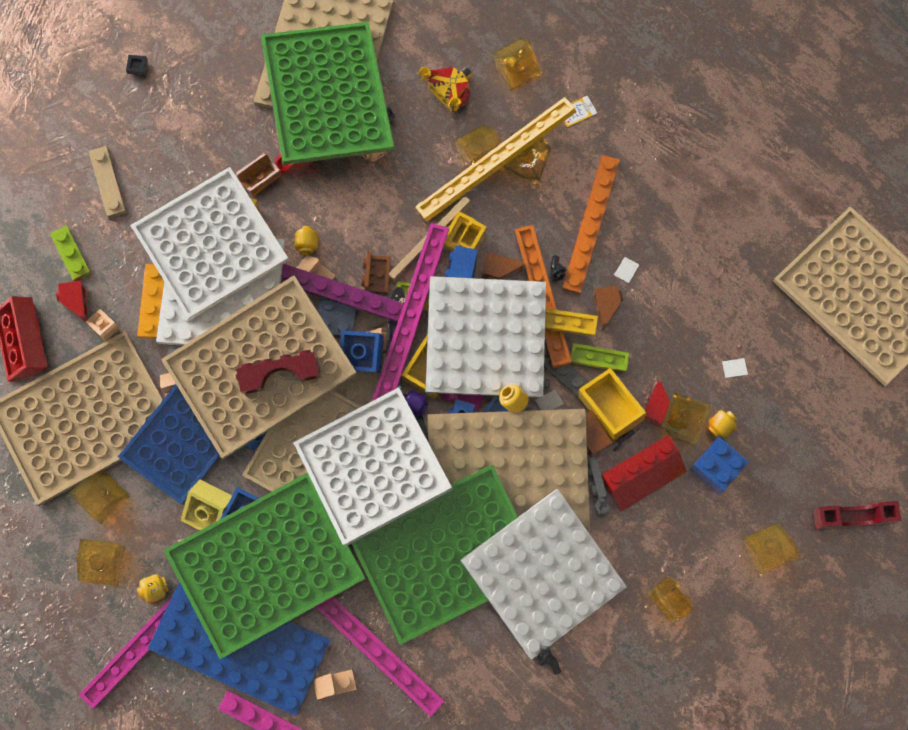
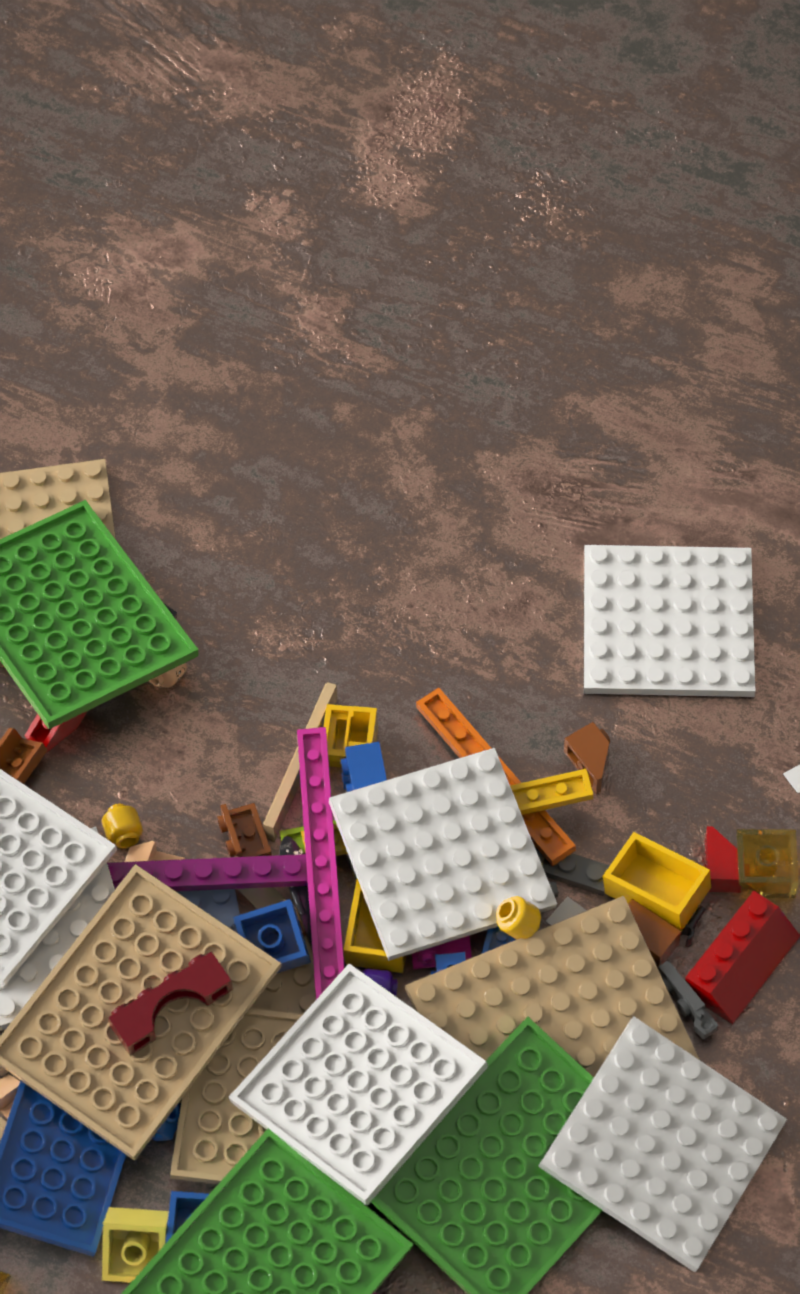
camera: 20 degrees left, 15 degrees down
yellow plate [416,97,576,222] -> none
torso [418,66,473,112] -> none
clear yellow slope [453,124,503,167] -> none
dark orange slope [481,252,524,280] -> none
clear yellow slope [491,37,542,90] -> none
clear yellow slope [503,133,551,180] -> none
black plate [537,646,561,675] -> none
black plate [550,255,567,281] -> none
orange plate [562,155,620,295] -> none
white sticker [564,96,597,127] -> none
lime plate [570,343,629,373] -> none
white sticker [614,257,639,283] -> none
none -> white plate [584,545,755,697]

